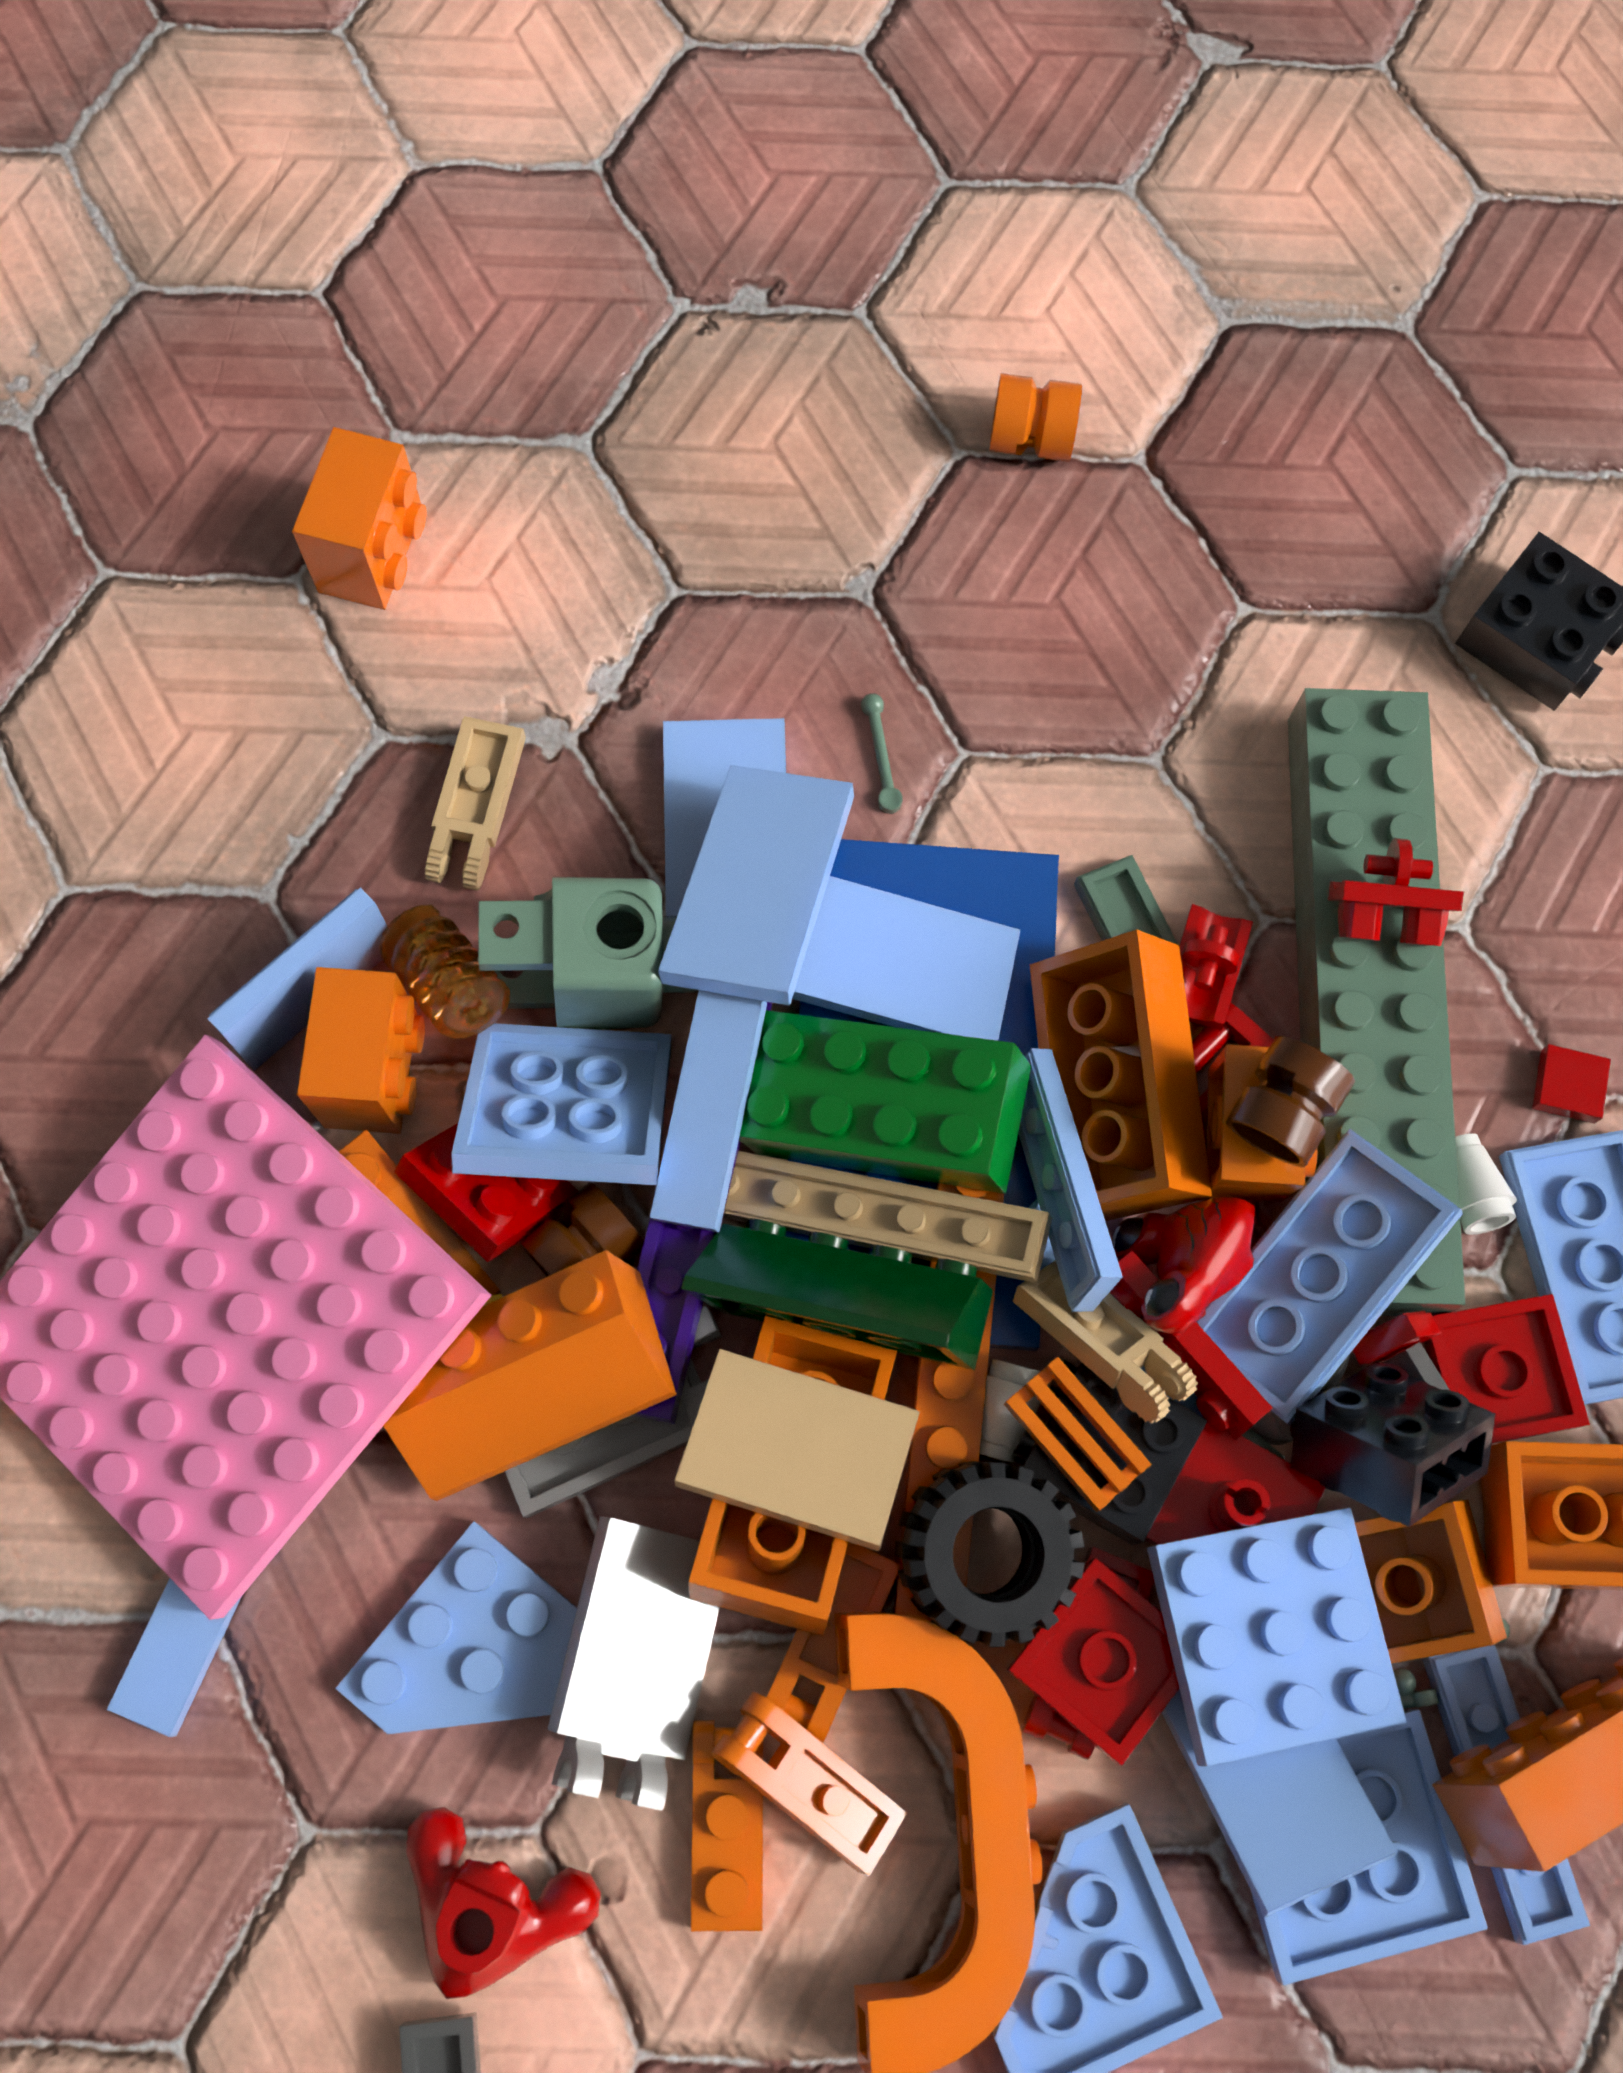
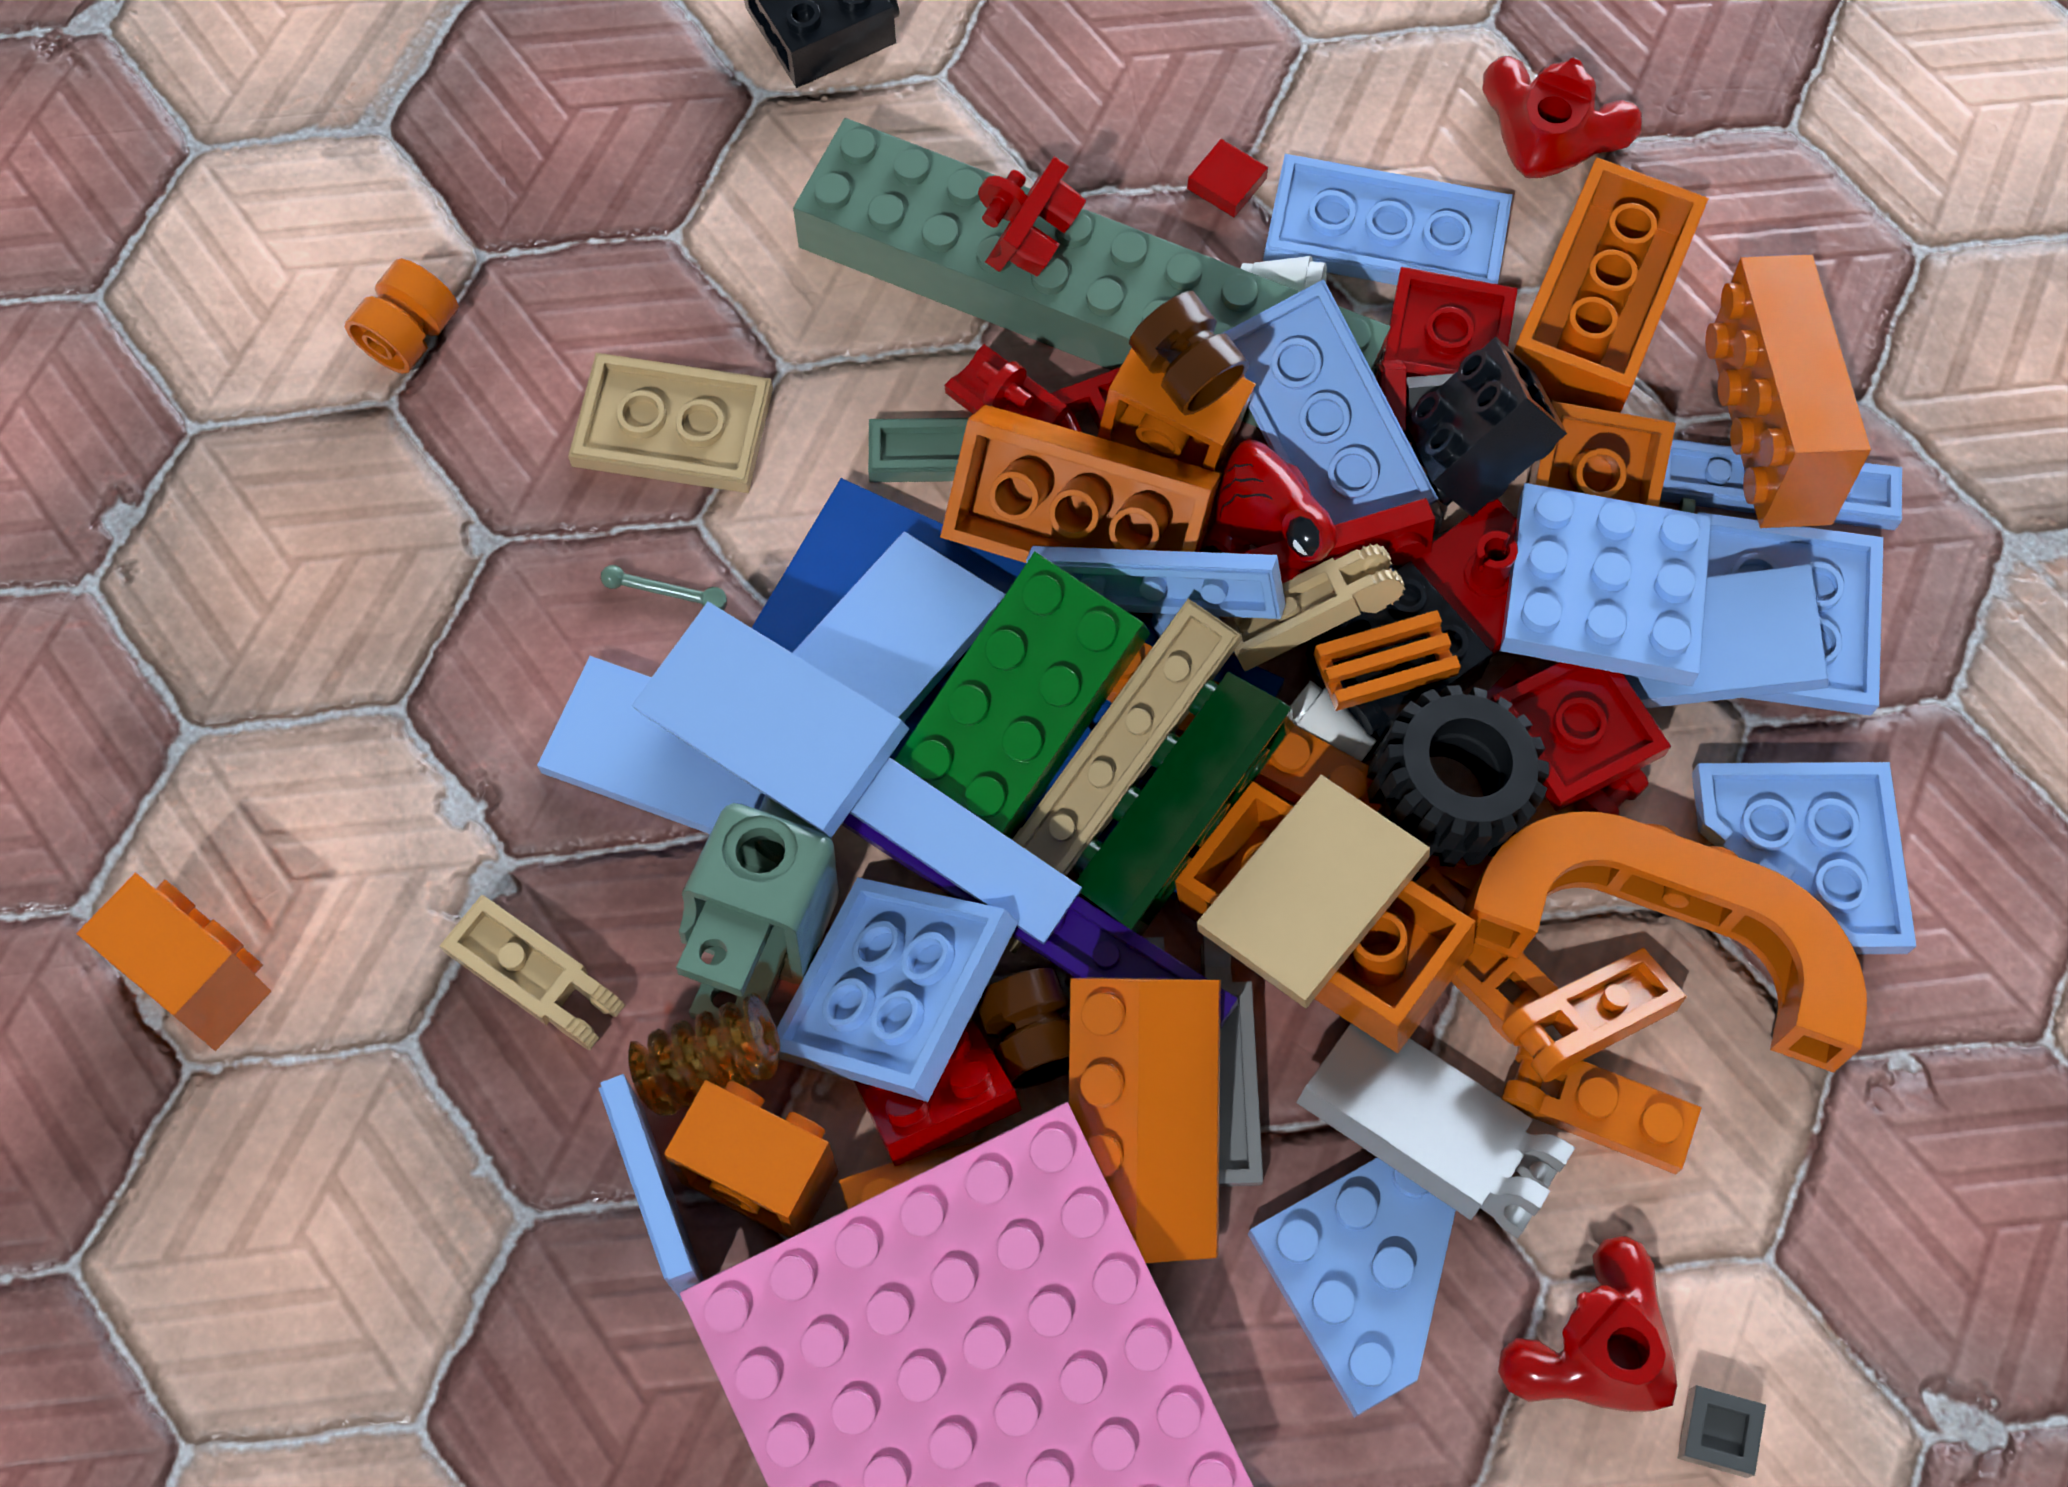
camera: 65 degrees left, 5 degrees down
none -> tan tile [568,353,773,493]

